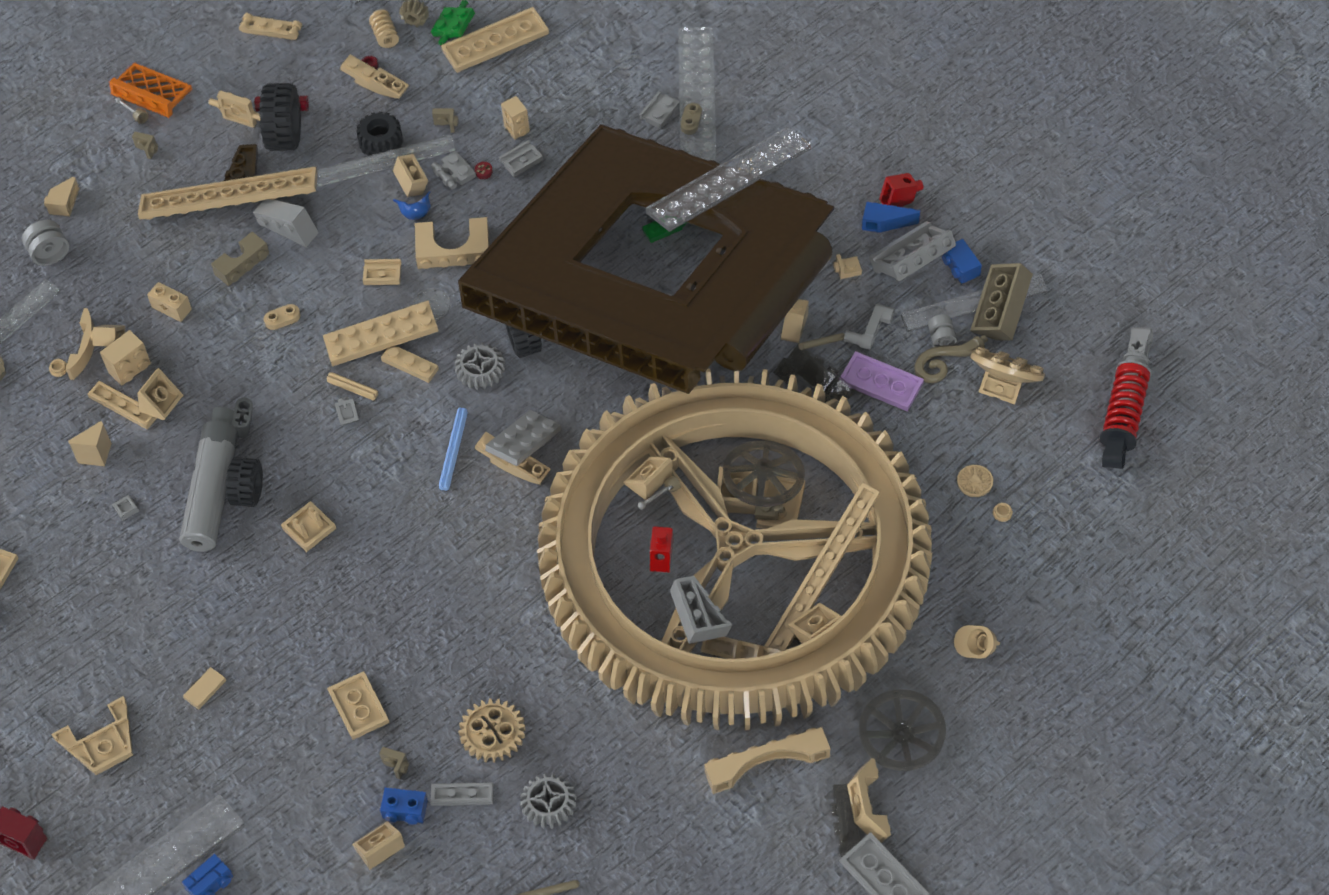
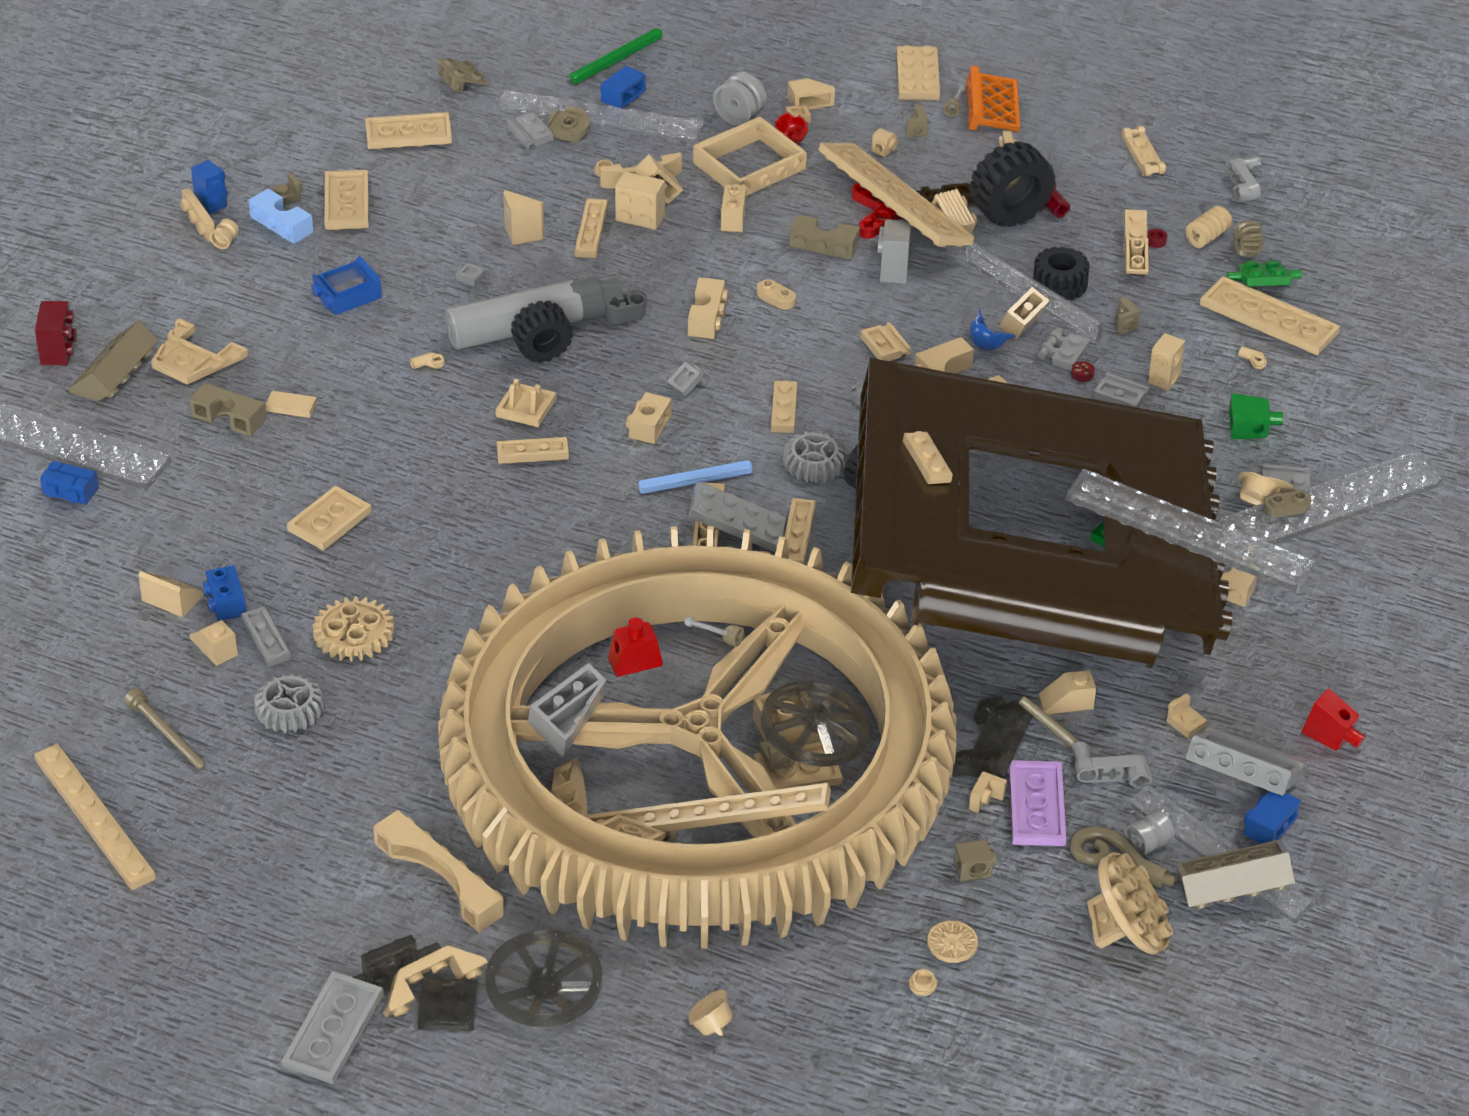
camera: 60 degrees right, 15 degrees down
tan slope [138,368,183,420] -> none
tan plate [323,300,439,367] -> none
tan axle [326,372,378,400] -> none
dark tan bracket [379,747,409,779] -> none
tan slope [624,457,672,500] -> none
blue slope [862,202,920,233] -> none
piece [1100,327,1153,469] -> none
none -> dark tan slope [67,320,158,402]
none -> dark tan arch [189,383,266,437]
none -> tan slope [189,620,238,666]
none -> blue window [311,255,382,315]
none -> tan arm [410,352,444,369]
none -> clear smoke plate [418,979,478,1030]
none -> tan plate [497,437,569,464]
none -> tan brick [626,392,672,444]
none -> tan arch [688,277,729,339]
none -> tan window [693,117,807,196]
none -> red hair [775,112,808,144]
none -> tan tile [784,498,816,561]
none -> tan tile [785,104,811,123]
none -> red beam [852,183,902,239]
none -> tan plate [871,128,898,157]
none -> tan plate [897,45,940,100]
none -> tan plate [903,431,953,484]
none -> tan brick [932,189,977,234]
none -> dark tan brick [954,840,996,882]
none -> tan bracket [969,772,1007,813]
none -> green torso [1229,393,1283,440]
none -> tan piece [1237,471,1294,507]
none -> tan arm [1238,346,1267,369]

